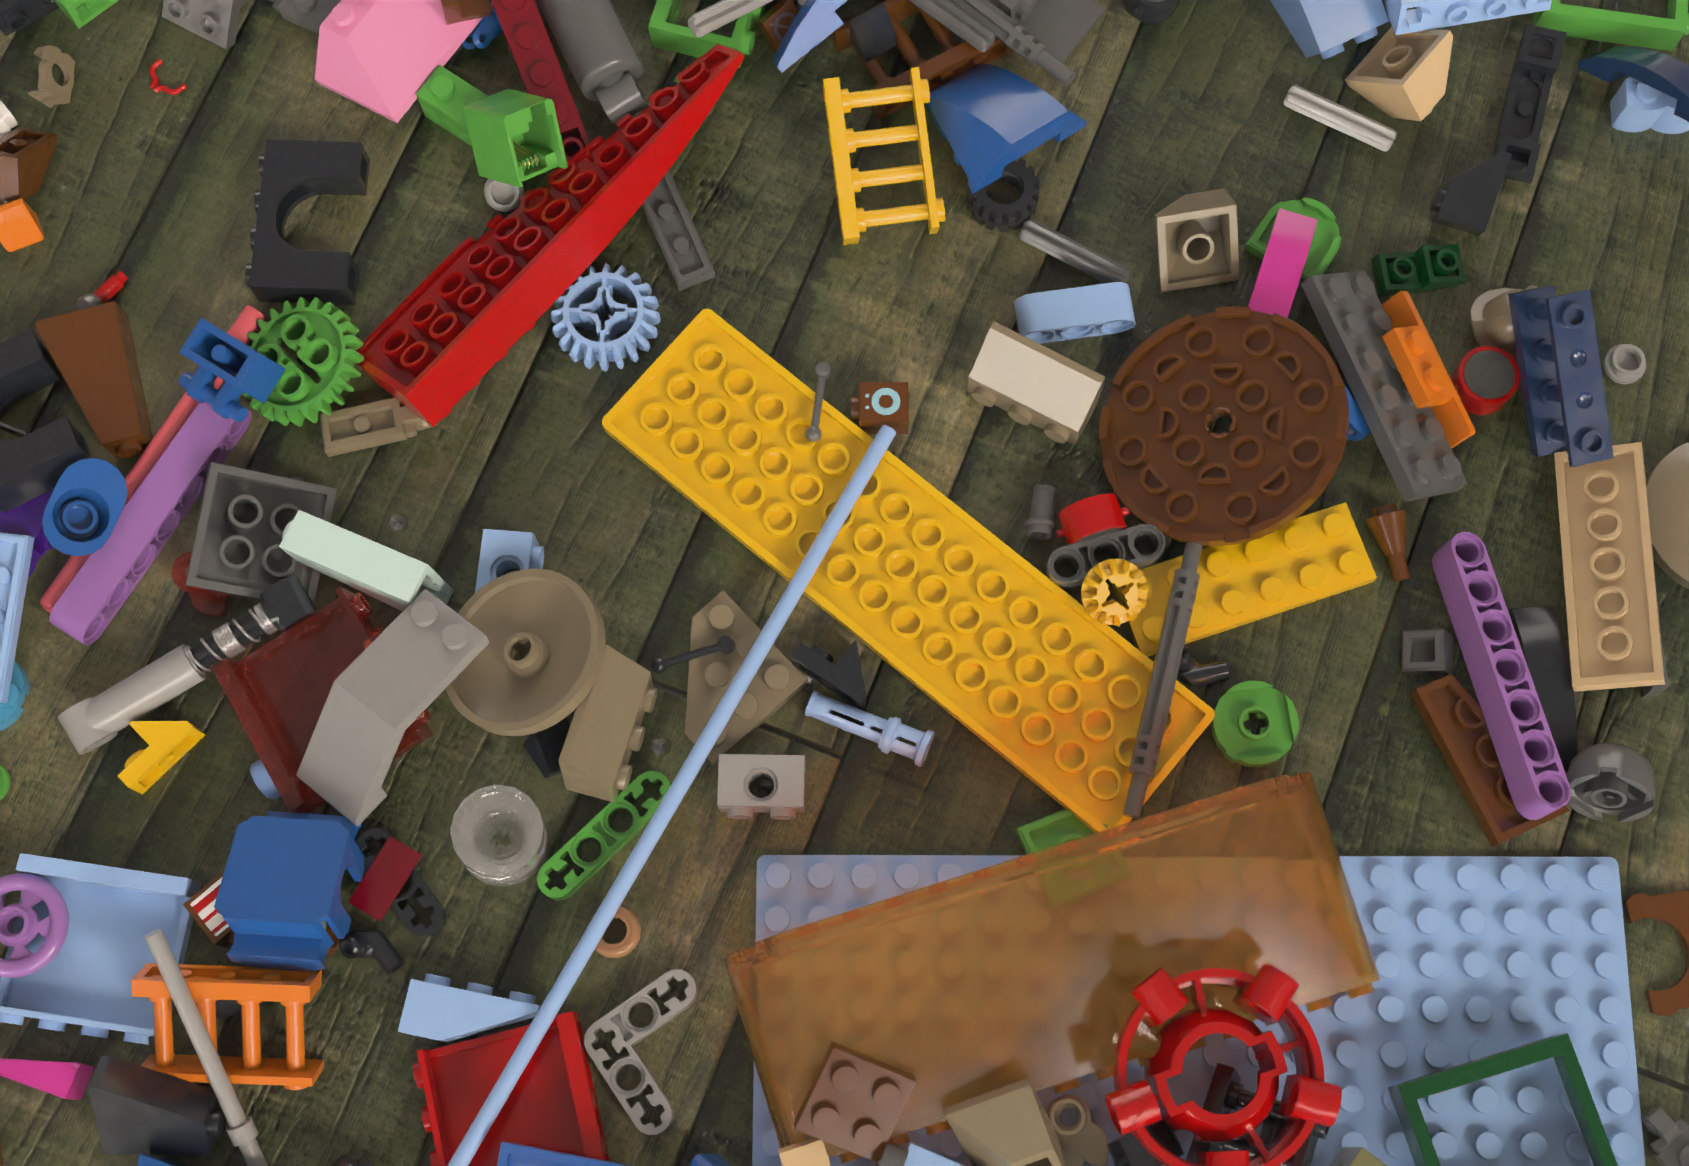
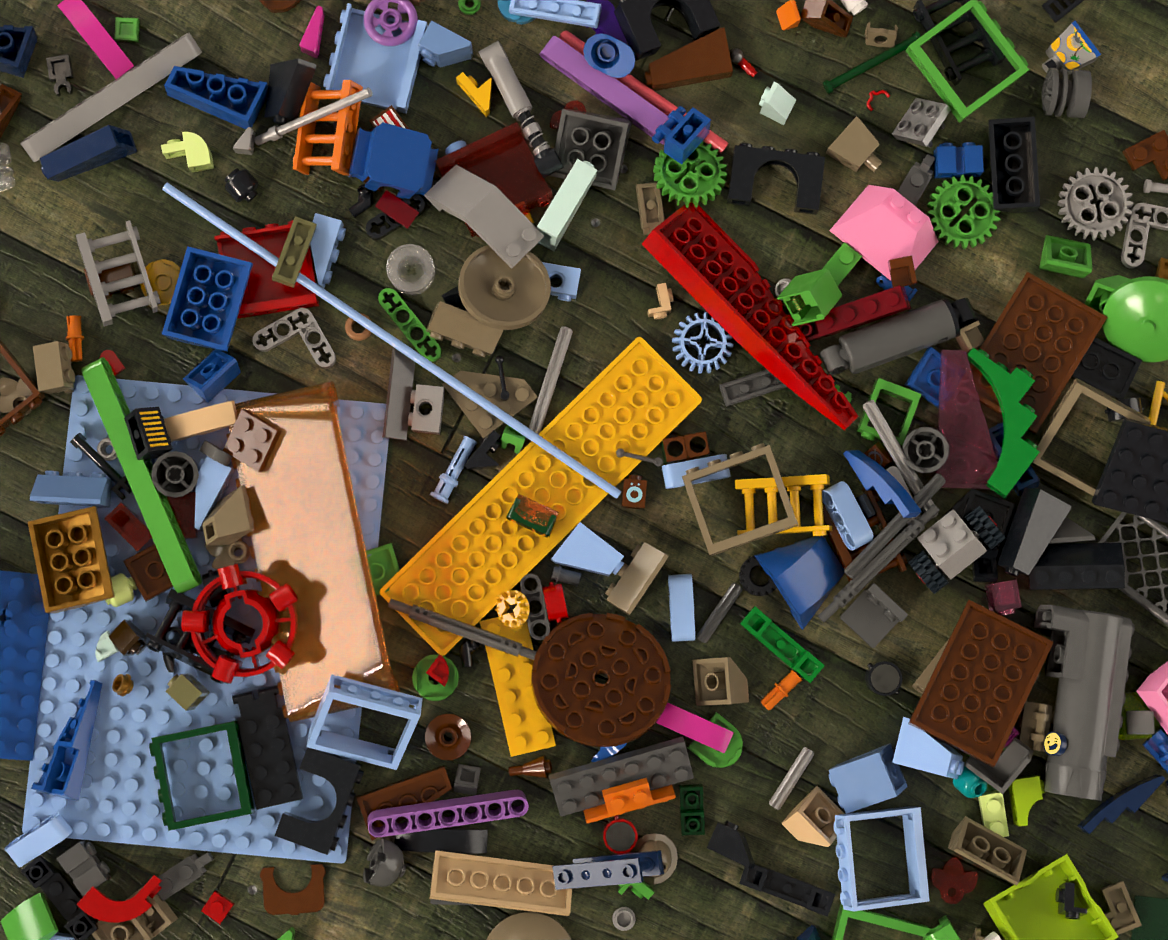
camera: 85 degrees right, 10 degrees up
none -> black hinge [232,685,303,810]
none -> olive plate [272,217,317,288]
none -> black arch [274,747,364,855]
none -> light blue window [307,674,423,770]
none -> dark grey tile [382,347,417,441]
none -> medium blue slope [418,21,473,67]
none -> reddish brown dish [425,714,471,760]
none -> red tile [426,654,449,687]
none -> bright green tile [501,425,527,454]
none -> piece [506,494,559,538]
none -> light grey axle [529,326,573,434]
none -> light blue slope [551,522,624,576]
none -> tan bracket [647,283,674,320]
none -> reddish brown piece [661,431,710,465]
none -> light blue beam [661,454,731,489]
none -> dark tan window [682,443,799,556]
none -> green slope [740,606,825,683]
none -> light aqua slope [759,82,796,125]
none -> orange axle [761,670,802,710]
none -> light blue beam [822,481,873,550]
none -> dark green bar [823,31,921,94]
none -> dark tan torso [826,116,883,172]

